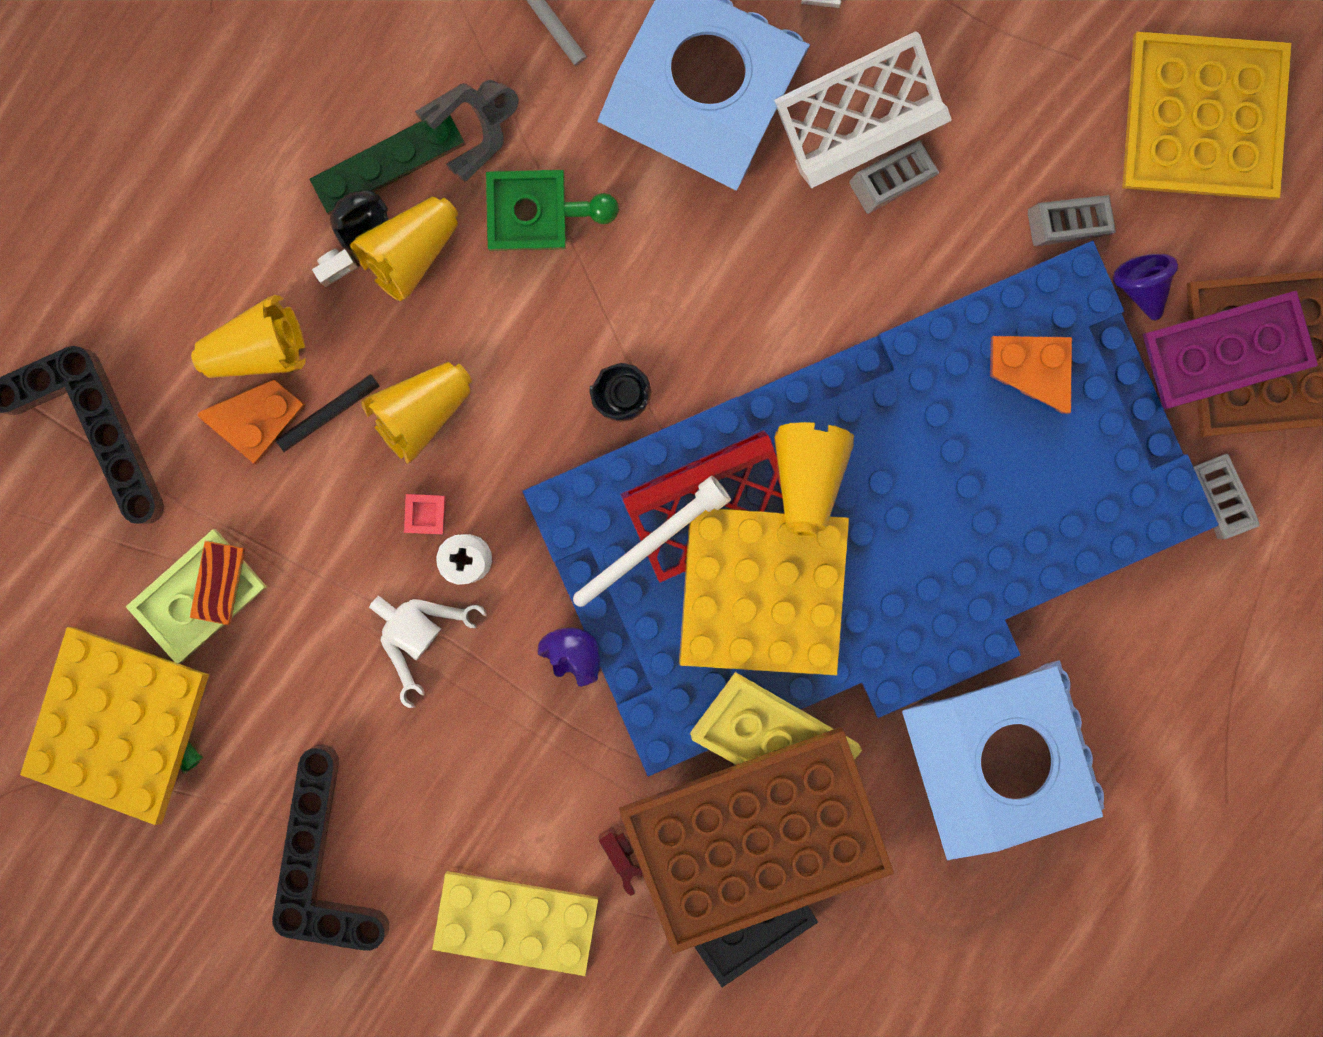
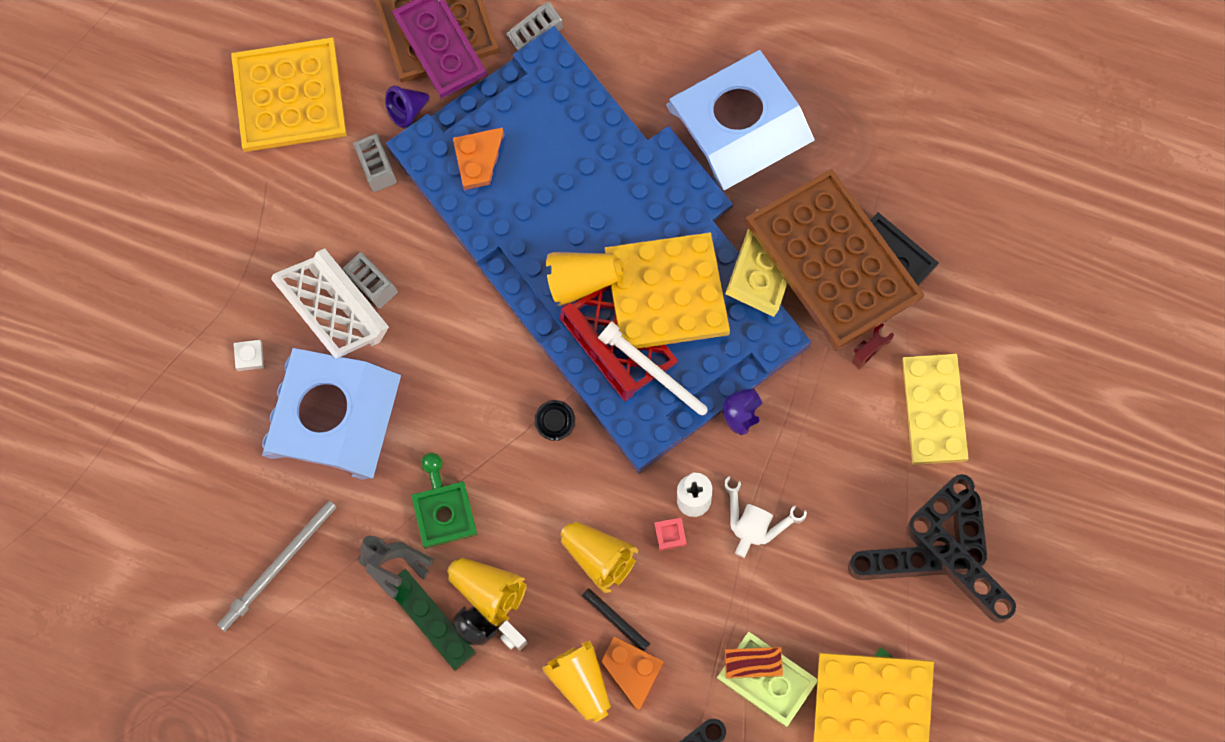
camera: 100 degrees left, 15 degrees down
none -> black beam [906,474,1016,623]

